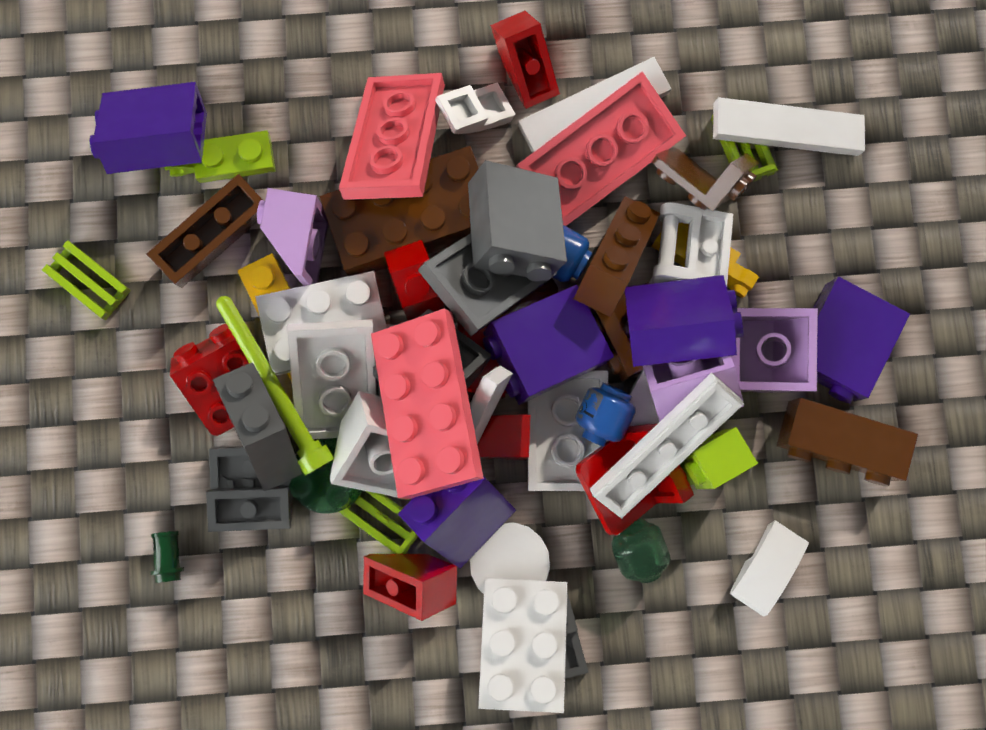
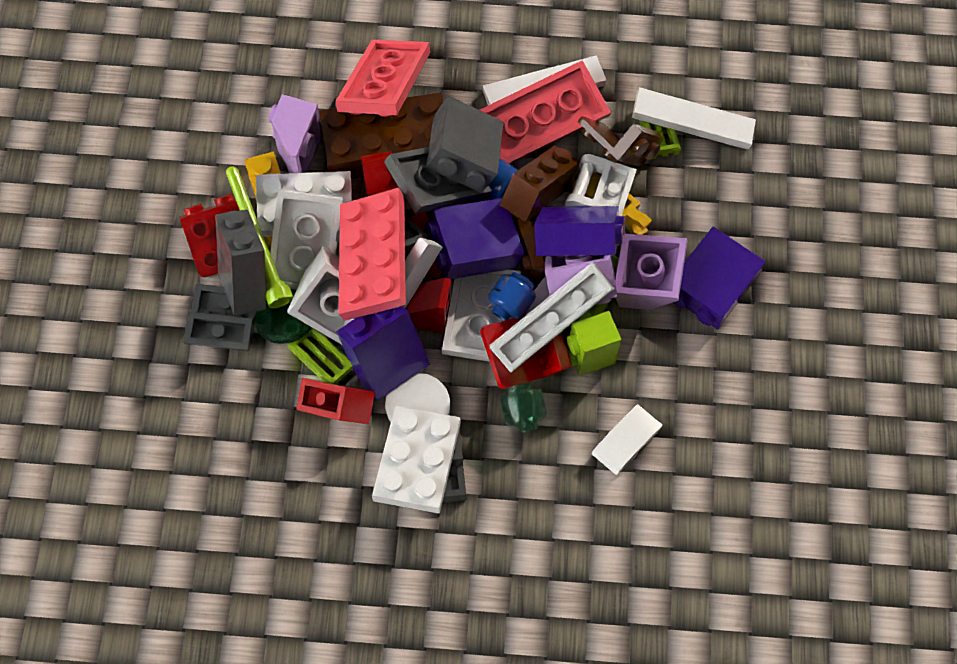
camera: 10 degrees right, 15 degrees down
lime tile [42,240,131,320] -> none
dark purple brick [89,82,207,174] -> none
reddish brown brick [146,174,263,288] -> none
dark green pin [150,531,184,583] -> none
lime plate [164,130,276,183] -> none
white slope [435,82,516,134] -> none
red slope [490,10,560,109] -> none
reddish brown brick [776,398,918,486] -> none

